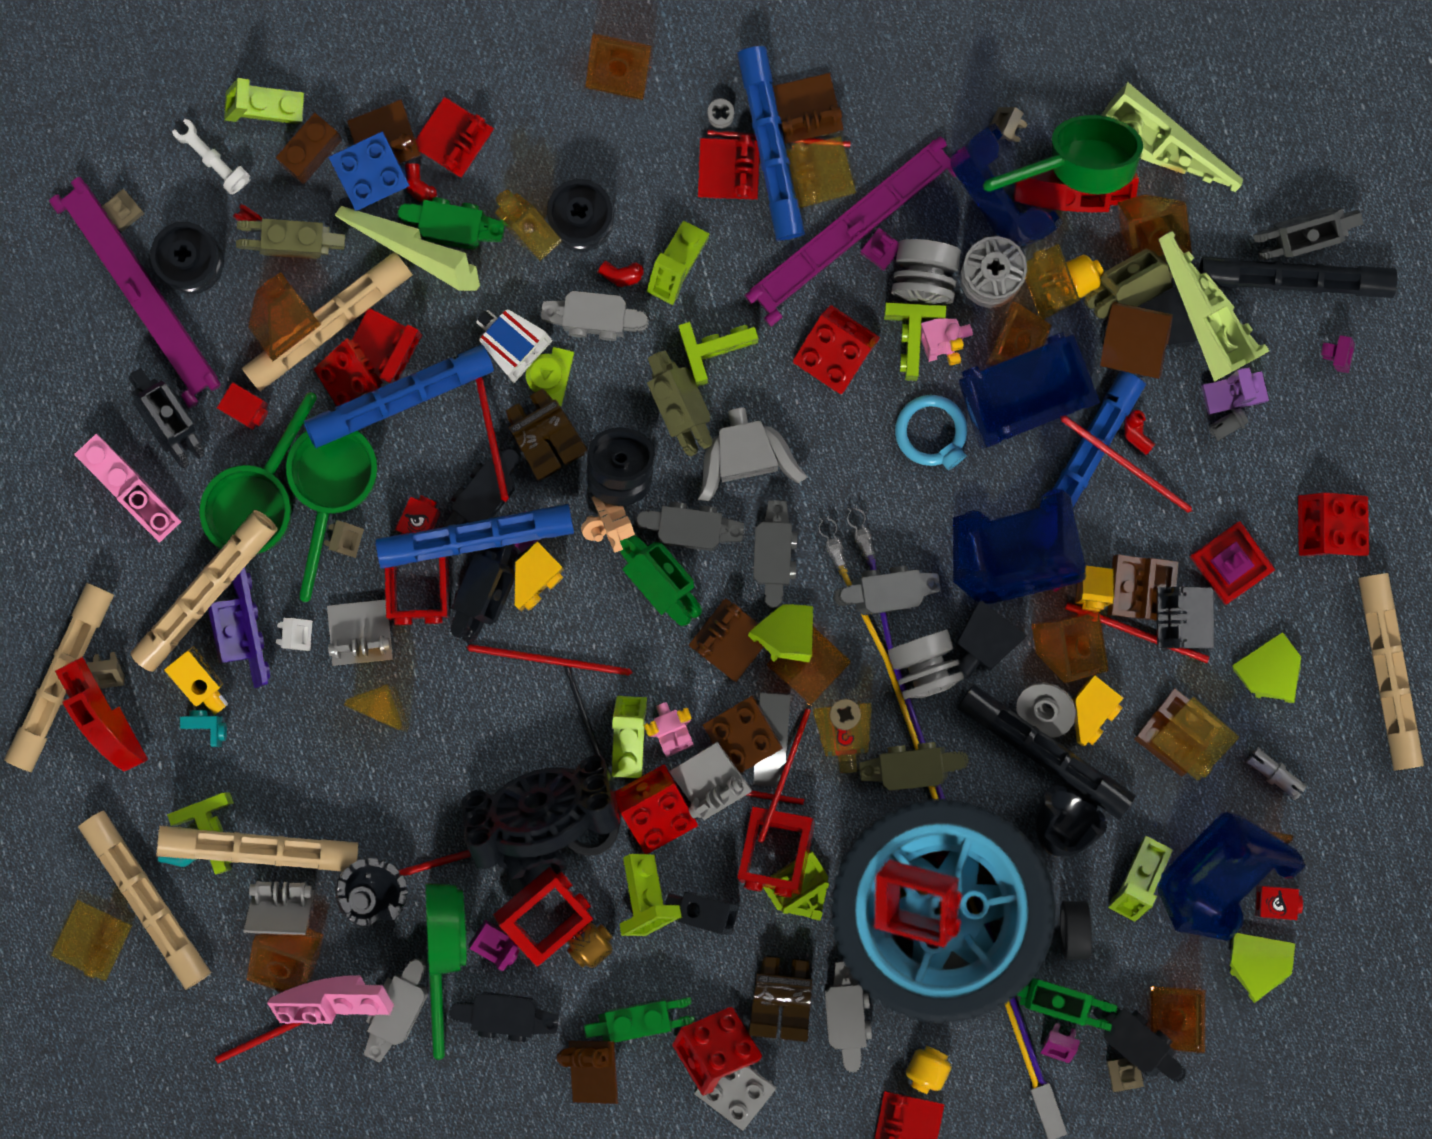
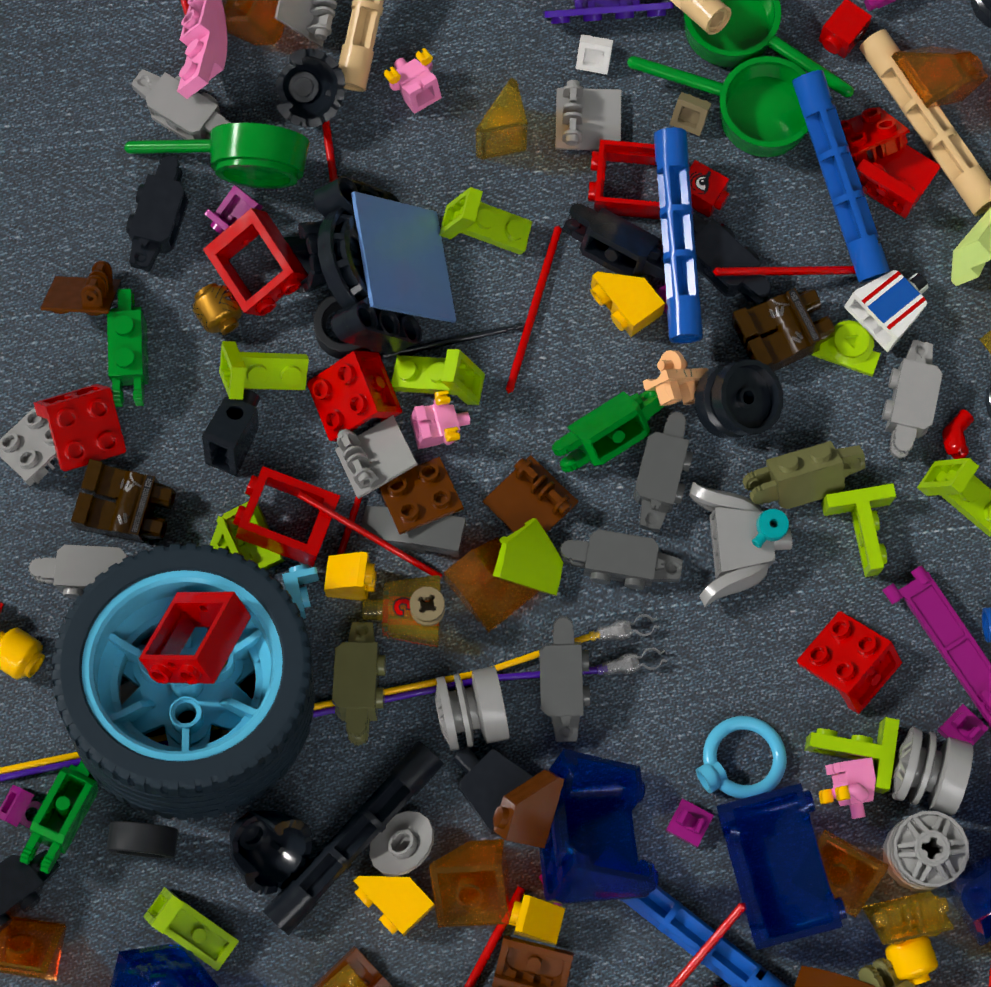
camera: 90 degrees right, 10 degrees down
none -> medium azure bracket [282,564,319,619]
none -> yellow slope [324,552,377,601]
none -> medium blue piece [351,191,456,323]
none -> bright pink piece [384,48,442,114]
none -> lime bracket [439,187,532,255]
none -> reddish brown slope [493,769,565,849]
none -> magenta tile [665,798,714,848]
none -> teal piece [752,509,789,548]

